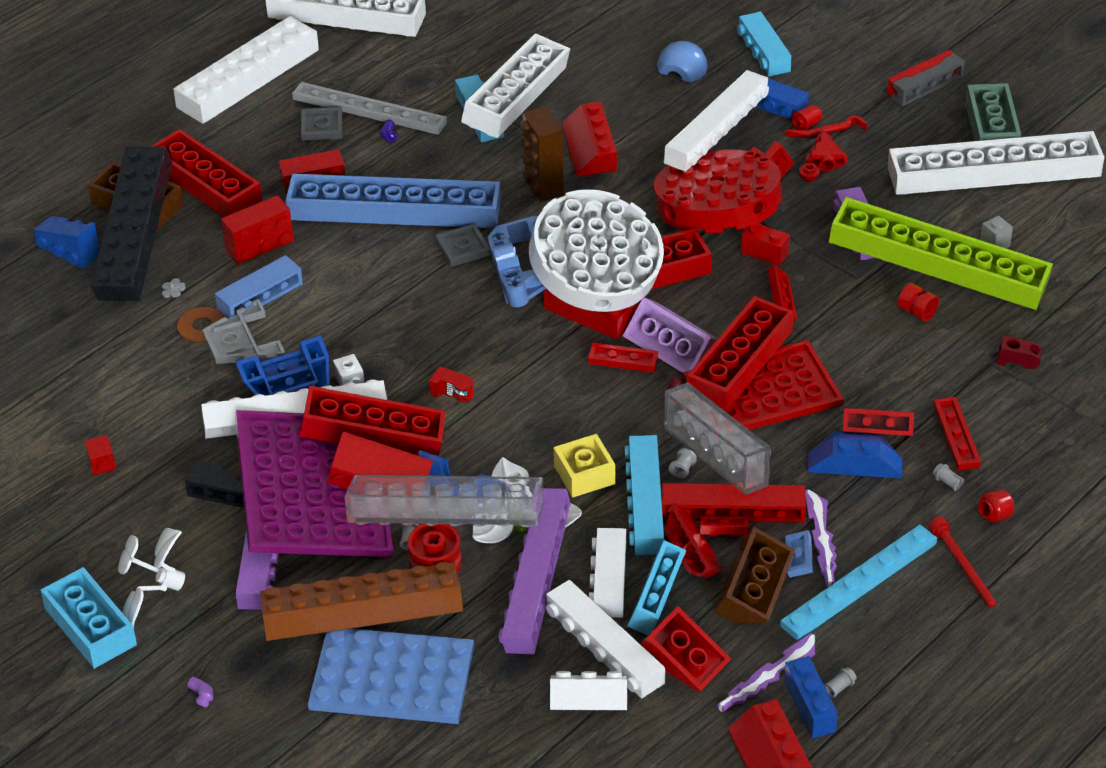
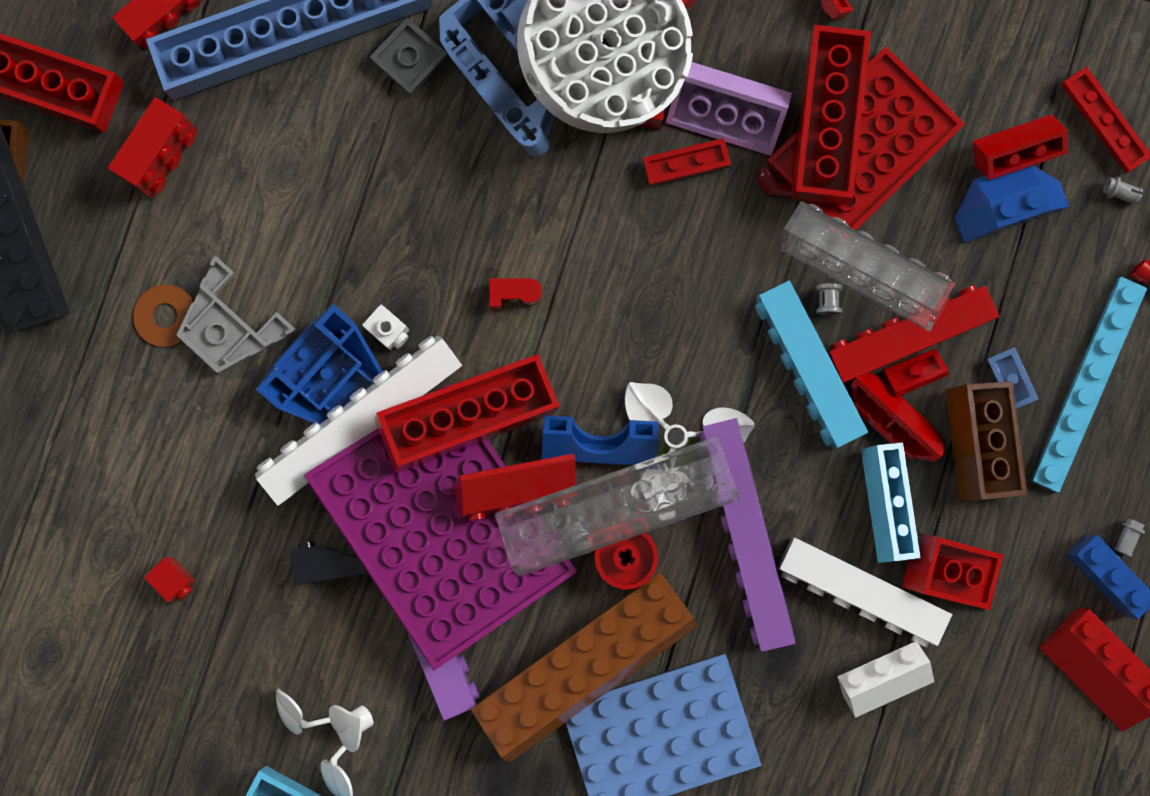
camera: 25 degrees left, 40 degrees up
light grey plant [162,278,186,298] -> none
medium blue brick [215,255,303,319] -> none
light yellow brick [554,434,615,498] -> none
white brick [589,528,626,618] -> none
medium lavender sword [717,633,815,712] -> none
medium lavender sword [805,490,837,587] -> none

